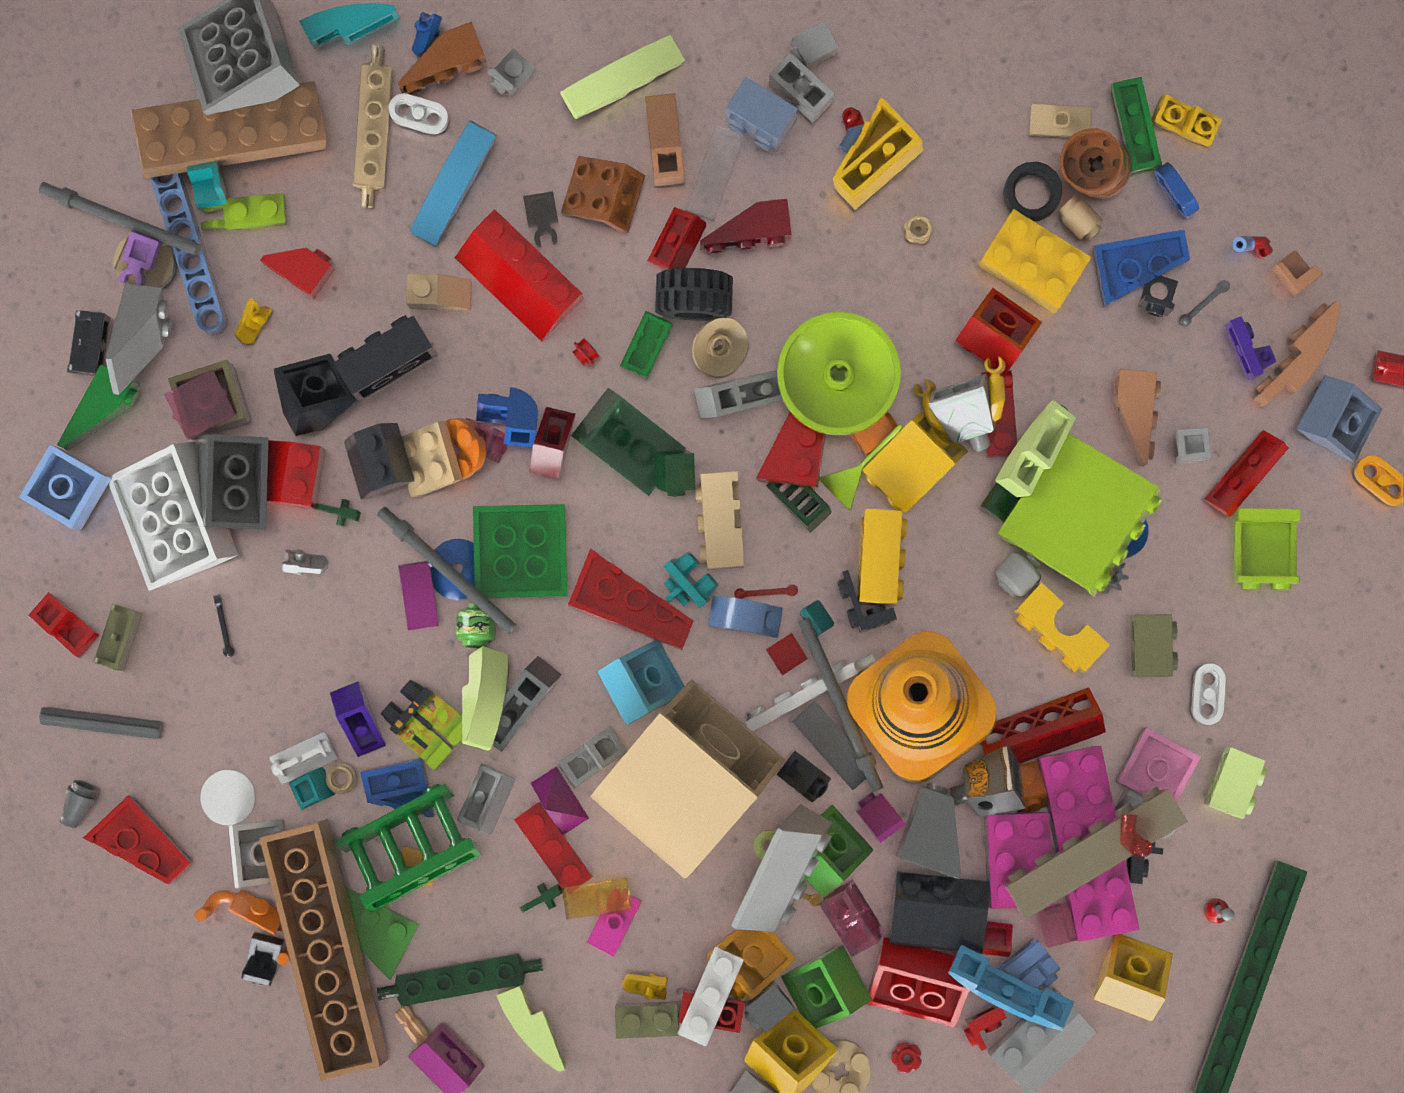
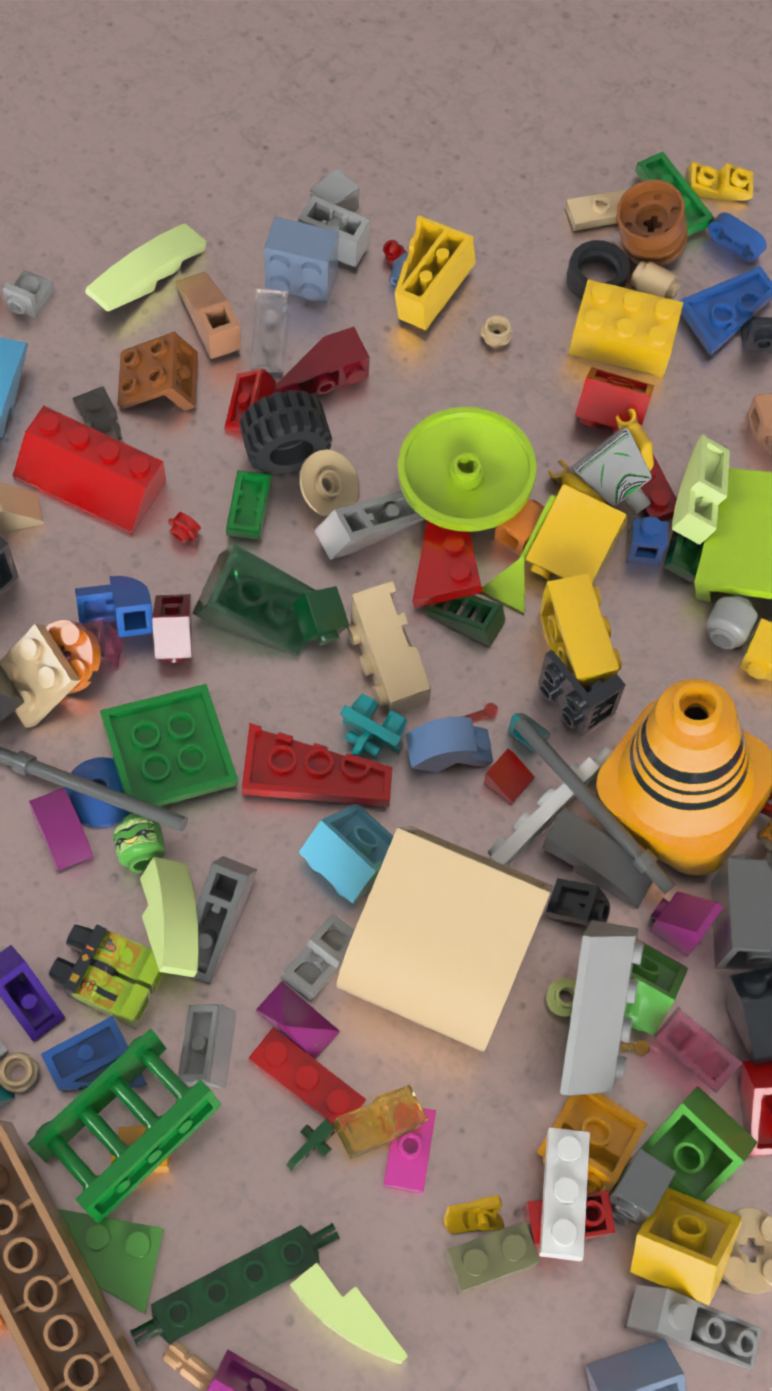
camera: 25 degrees left, 20 degrees down
none -> blue brick [625,517,668,566]

